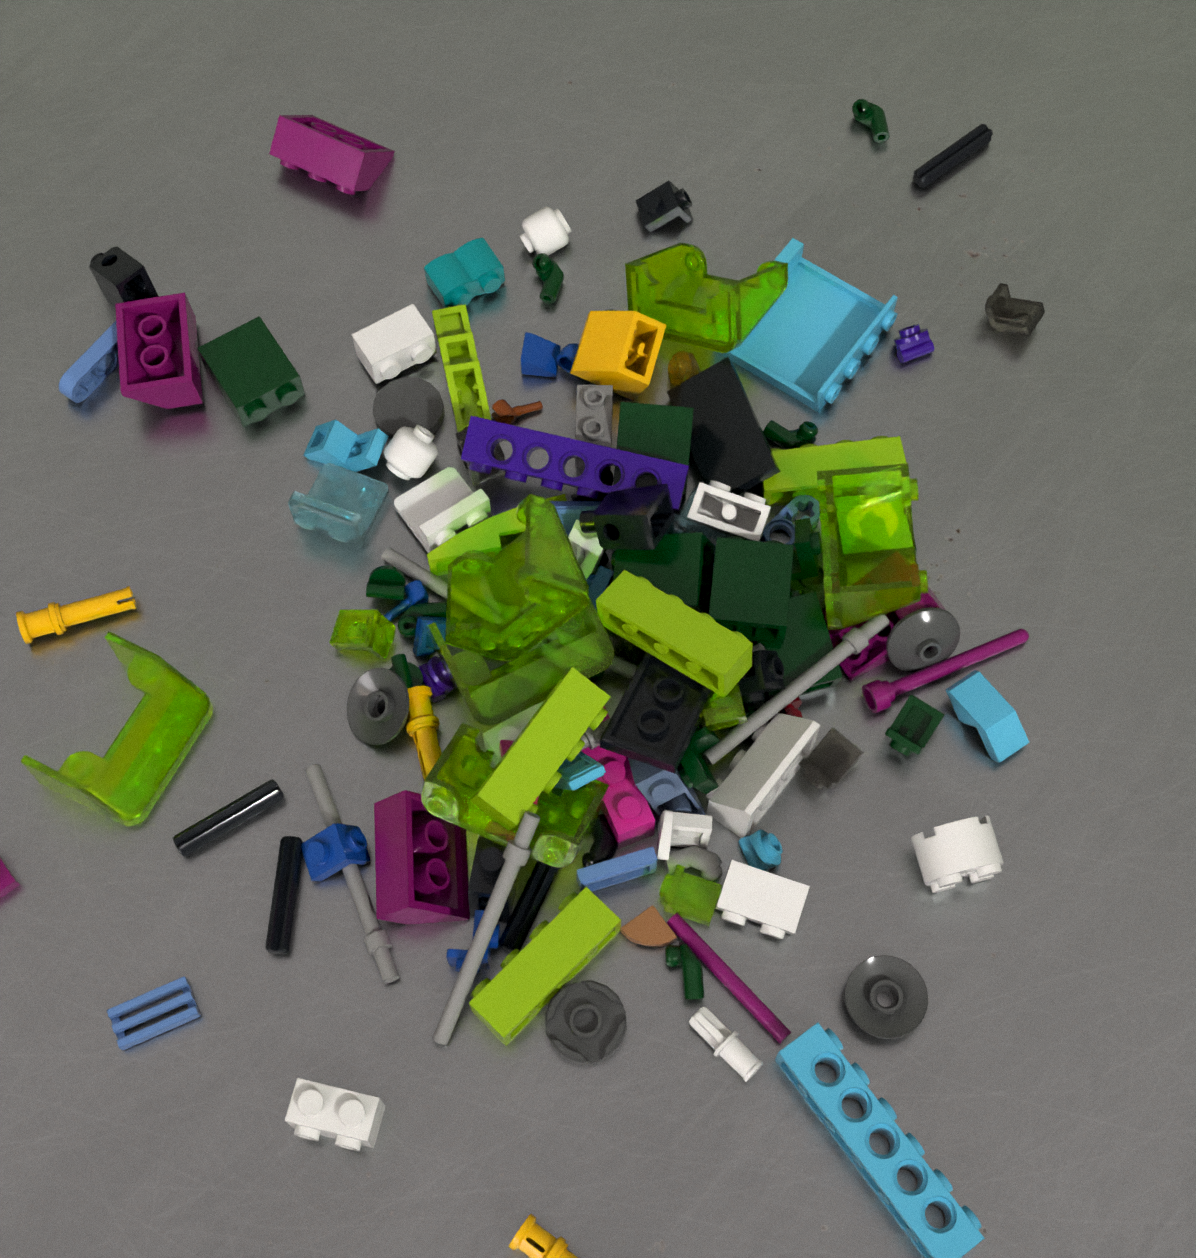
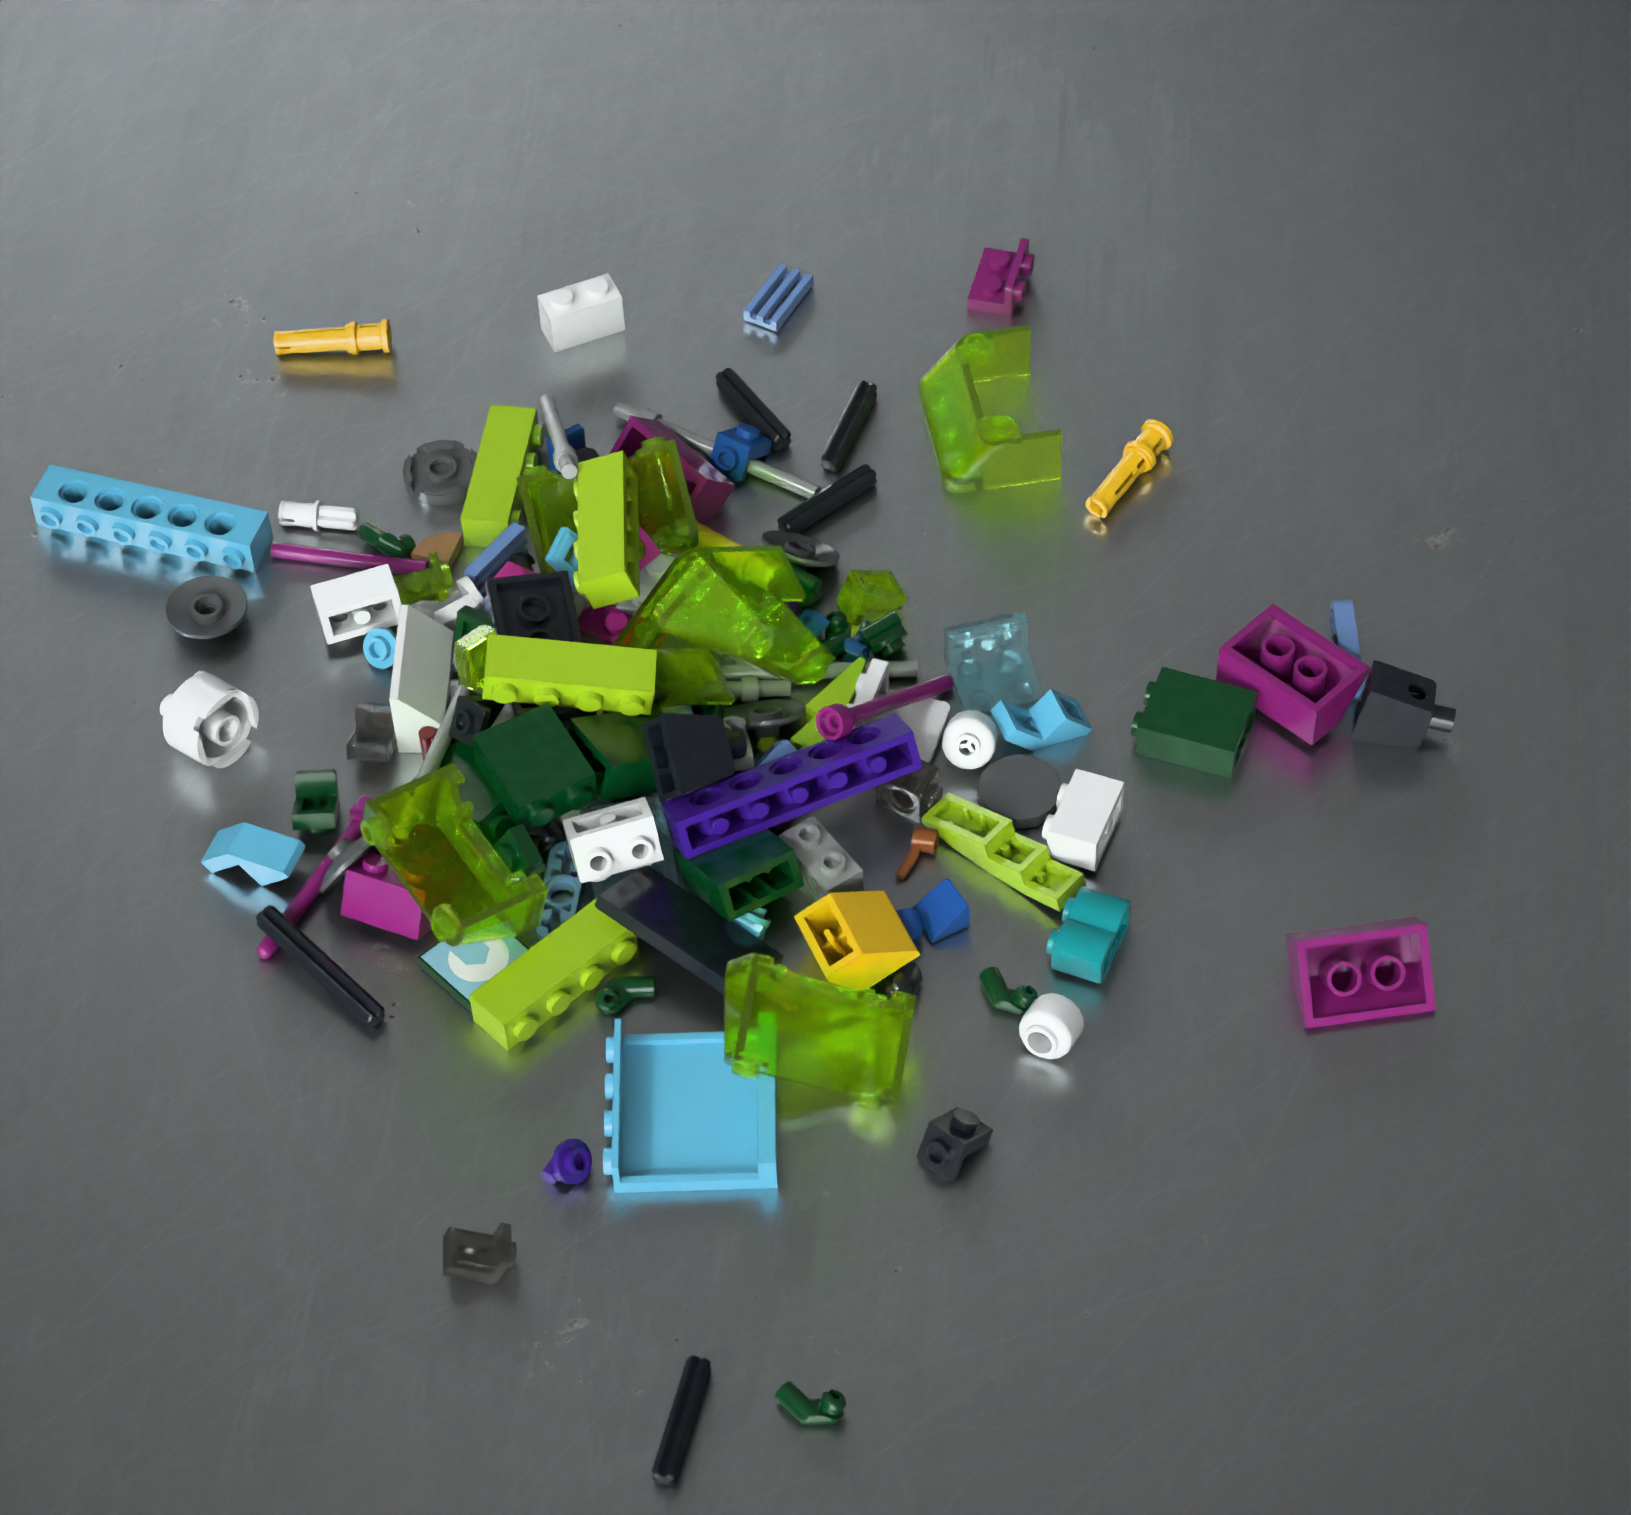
camera: 145 degrees right, 15 degrees down
none -> black axle [256,905,385,1028]
none -> black axle [777,464,877,534]
none -> magenta piece [816,675,954,740]

